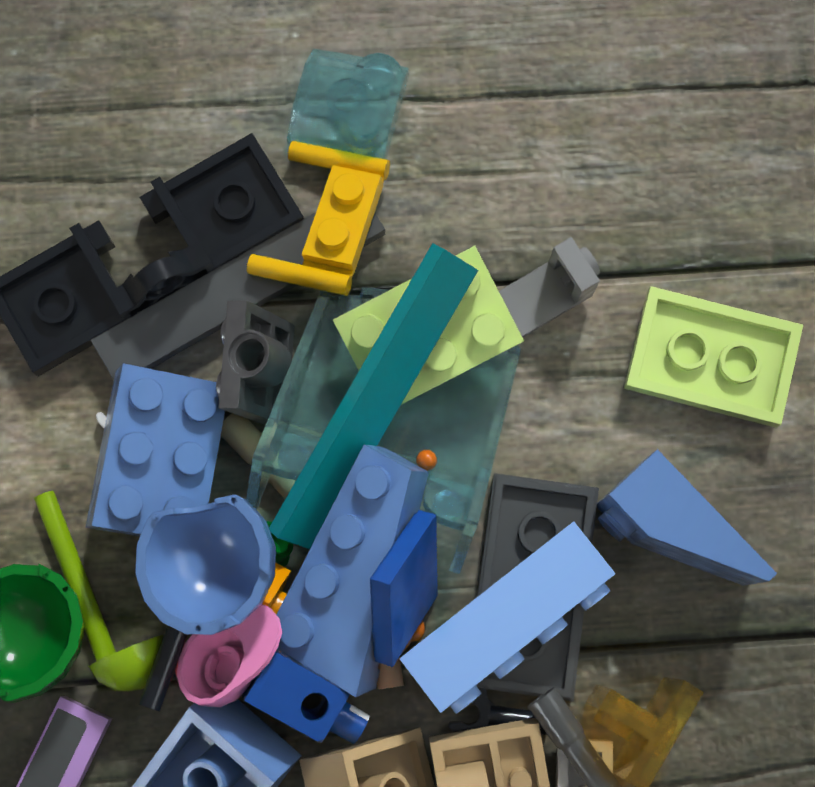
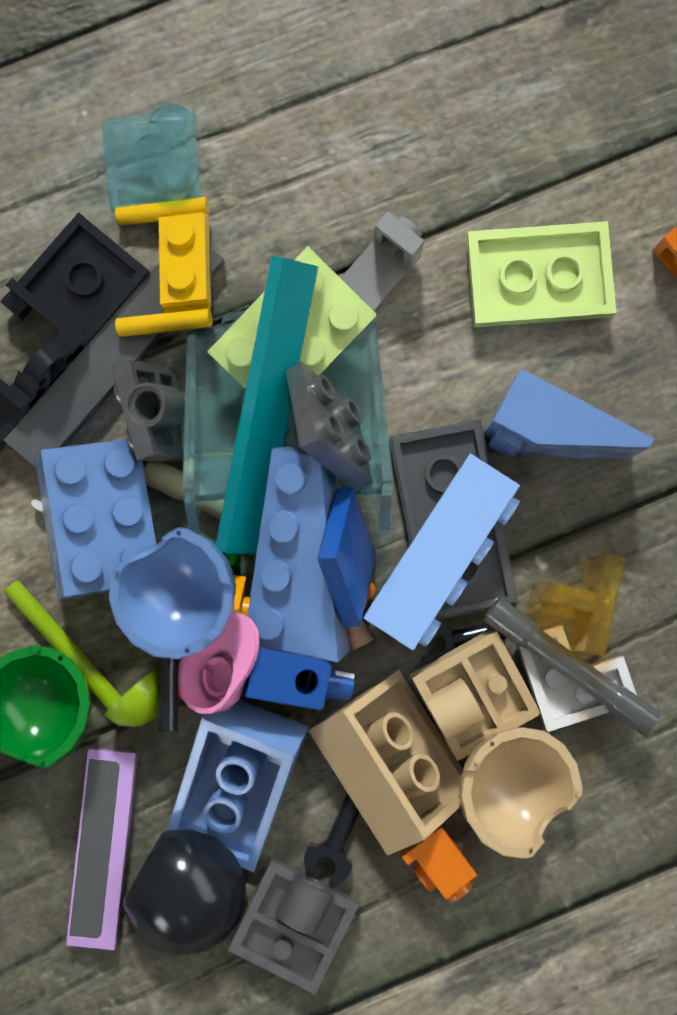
camera: 20 degrees left, 5 degrees up
none -> flat silver plate [286,362,373,491]

